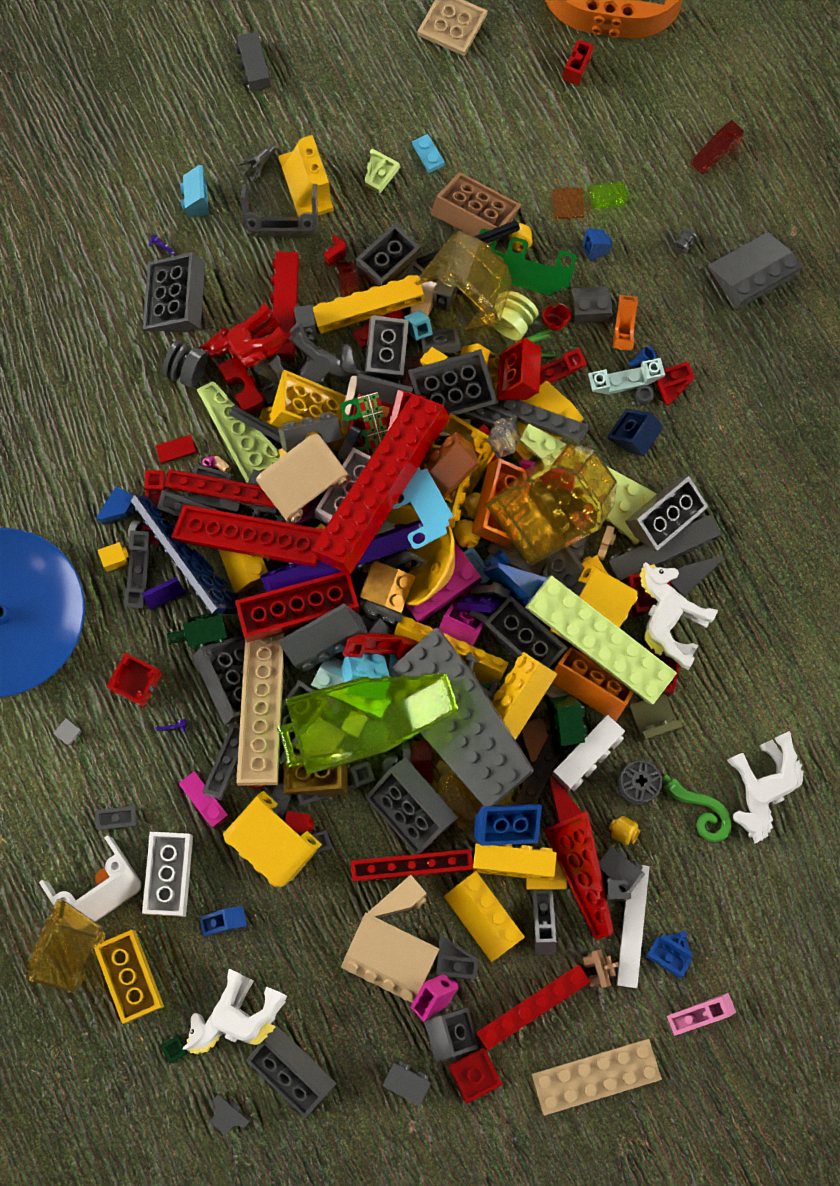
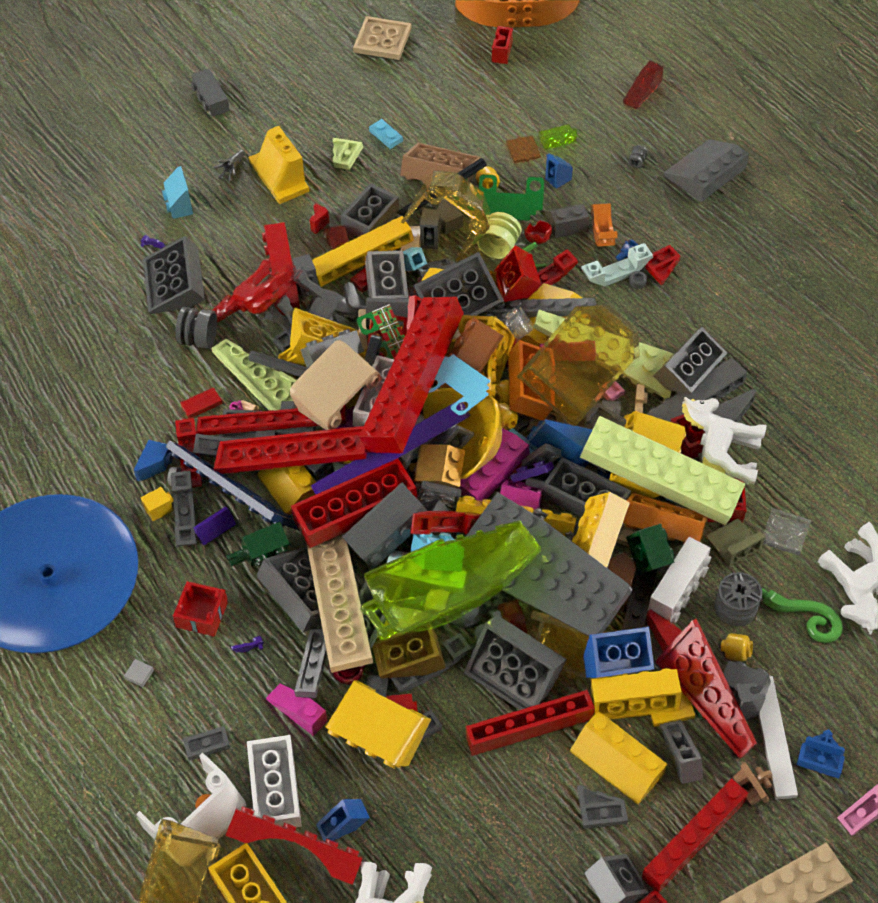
camera: 10 degrees left, 20 degrees down
red arch [218,358,266,414] -> none
dark grey windscreen [241,184,318,237] -> none
tan slope [341,912,439,1003] -> none
tan slope [367,875,427,918] -> none
dark pink torso [411,974,458,1022] -> none
dark blue slope [607,408,663,456] -> none
none -> red arch [225,806,363,885]
none -> clear plate [763,508,811,556]

